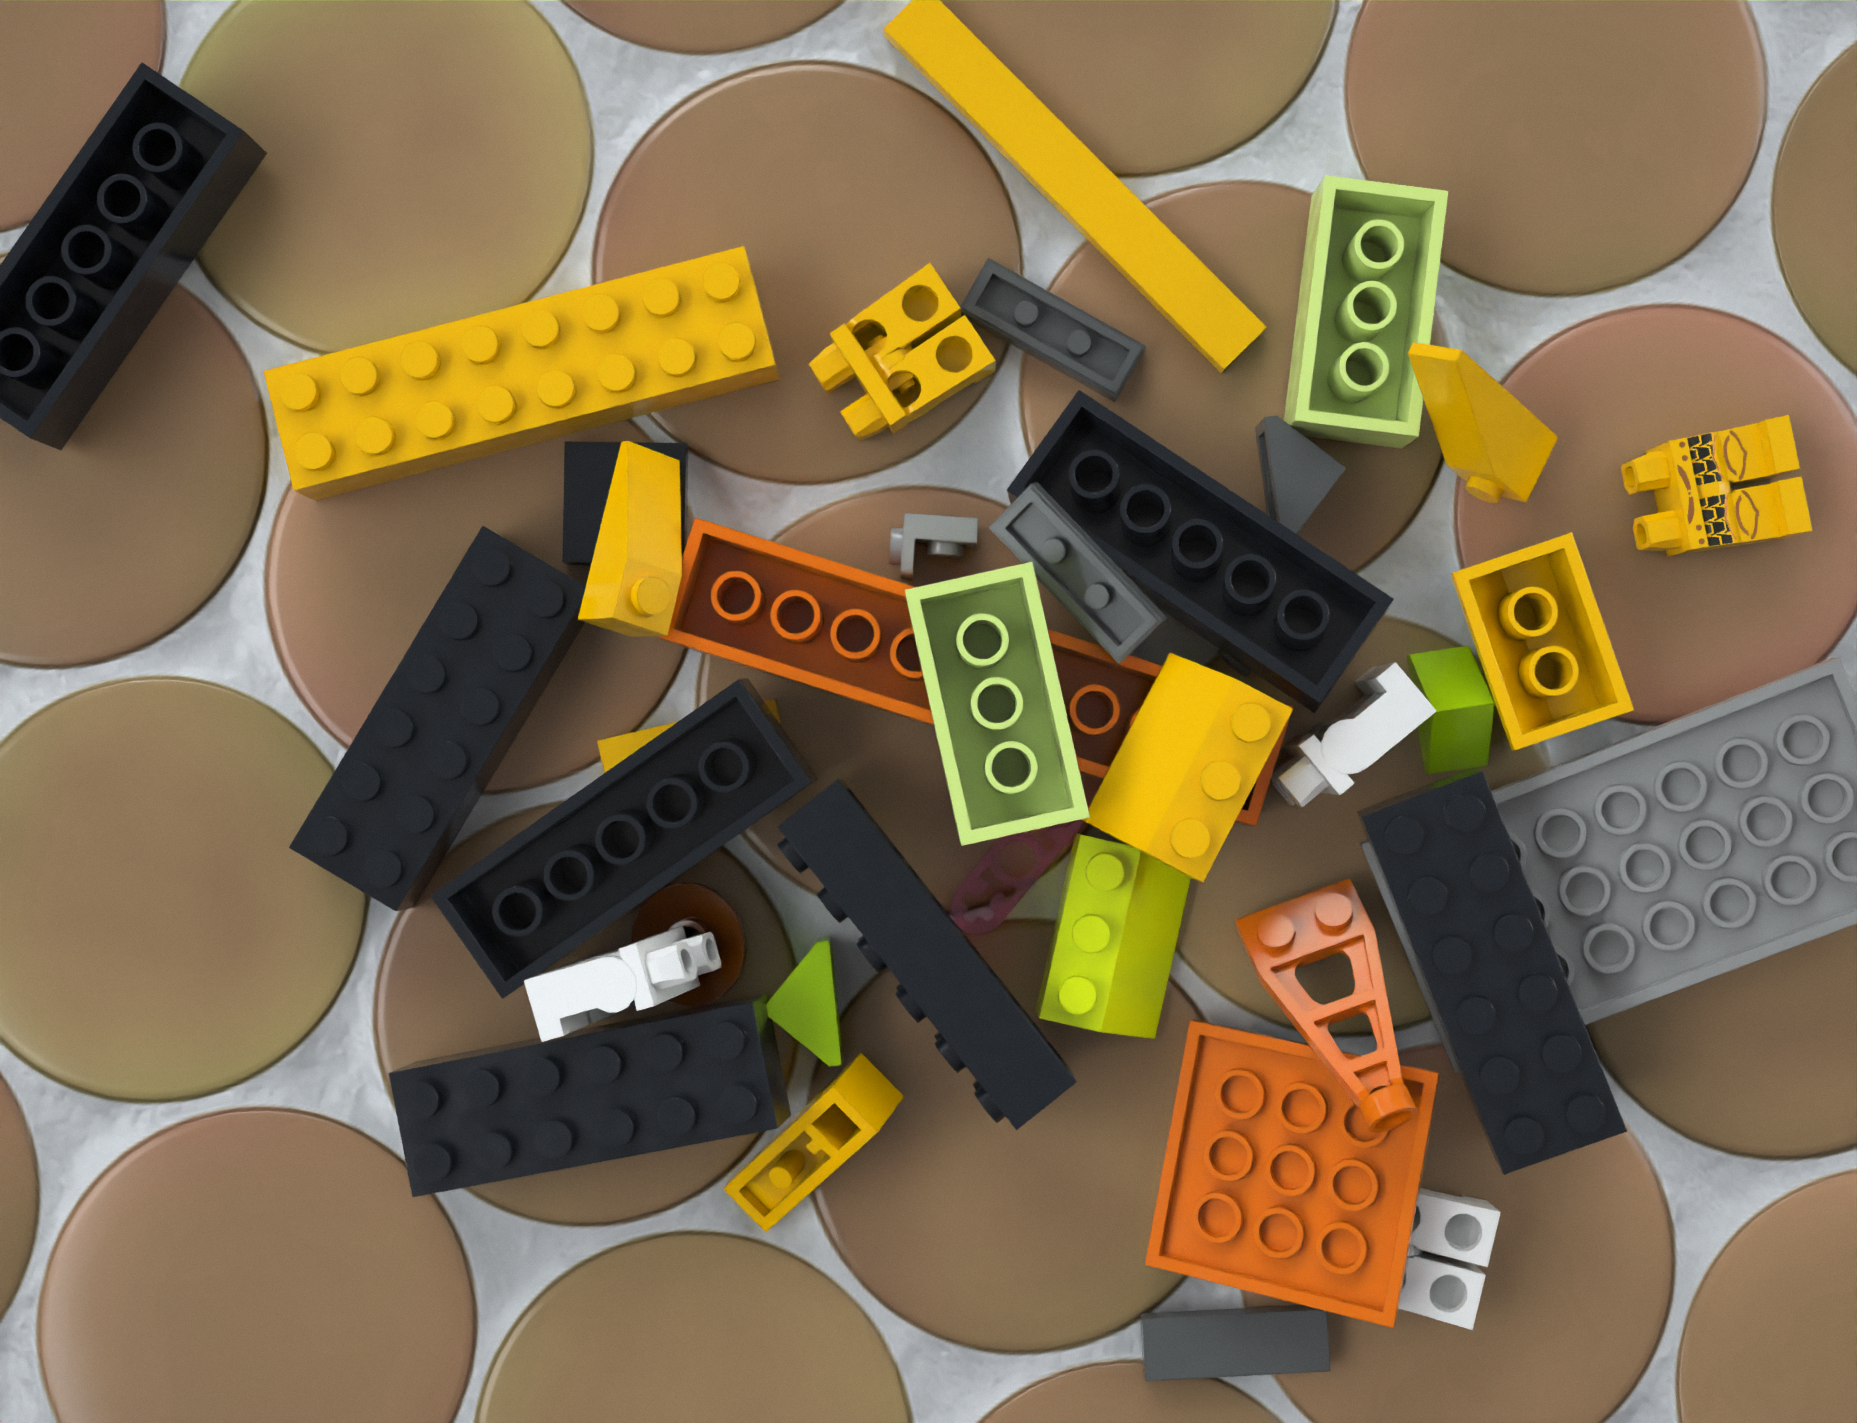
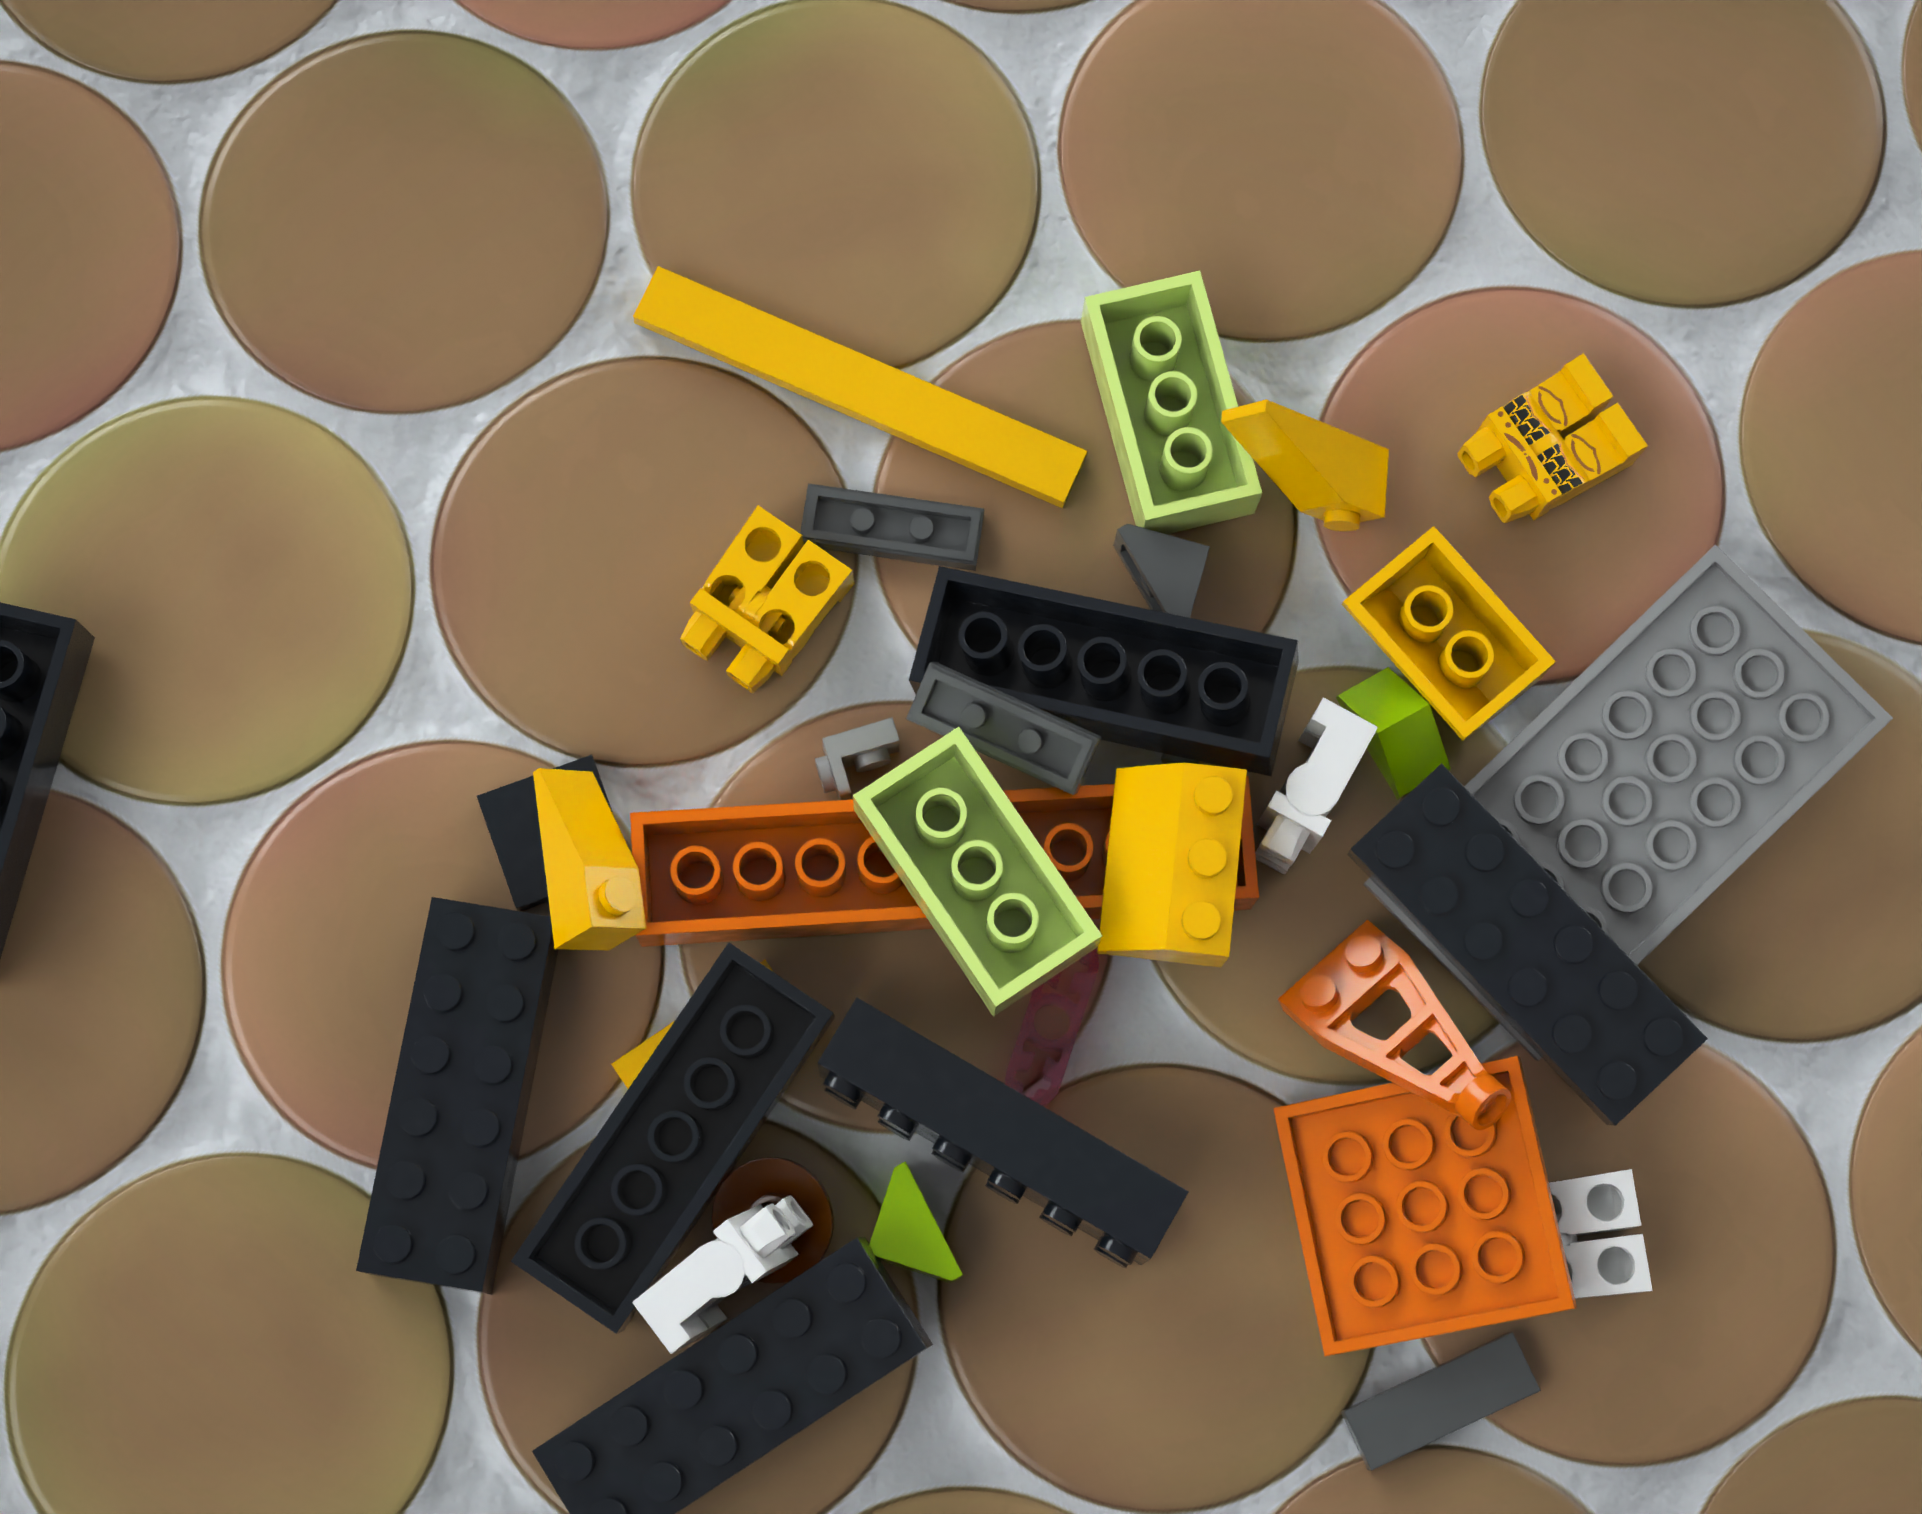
camera: 25 degrees left, 10 degrees down
yellow brick [263,246,780,501] -> none
yellow slope [723,1053,905,1232] -> none
neon yellow slope [1035,833,1191,1039] -> none

